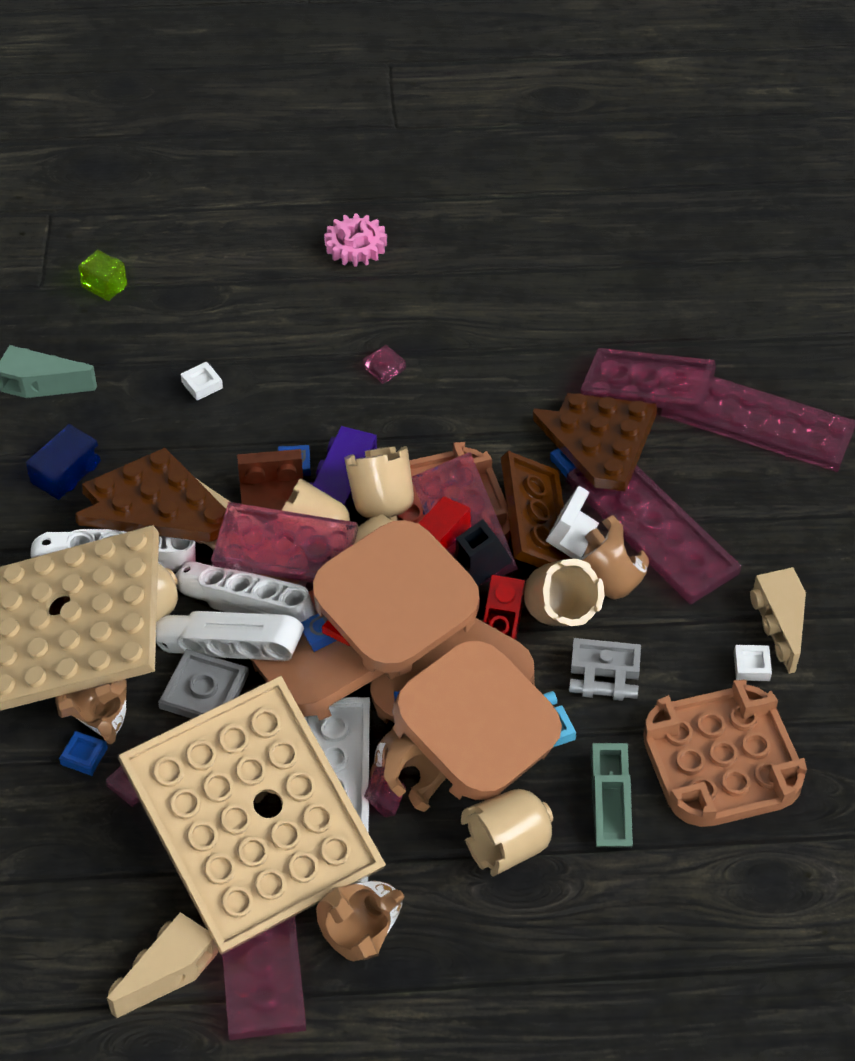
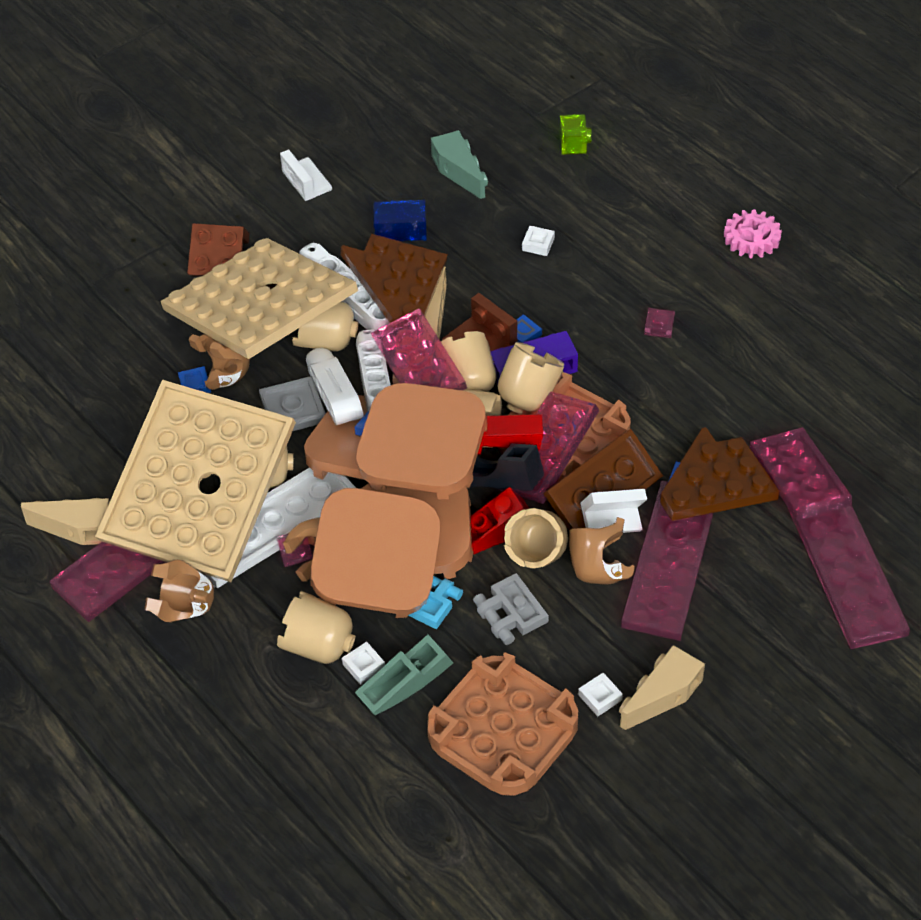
camera: 55 degrees right, 0 degrees up
none -> white plate [342,642,385,685]

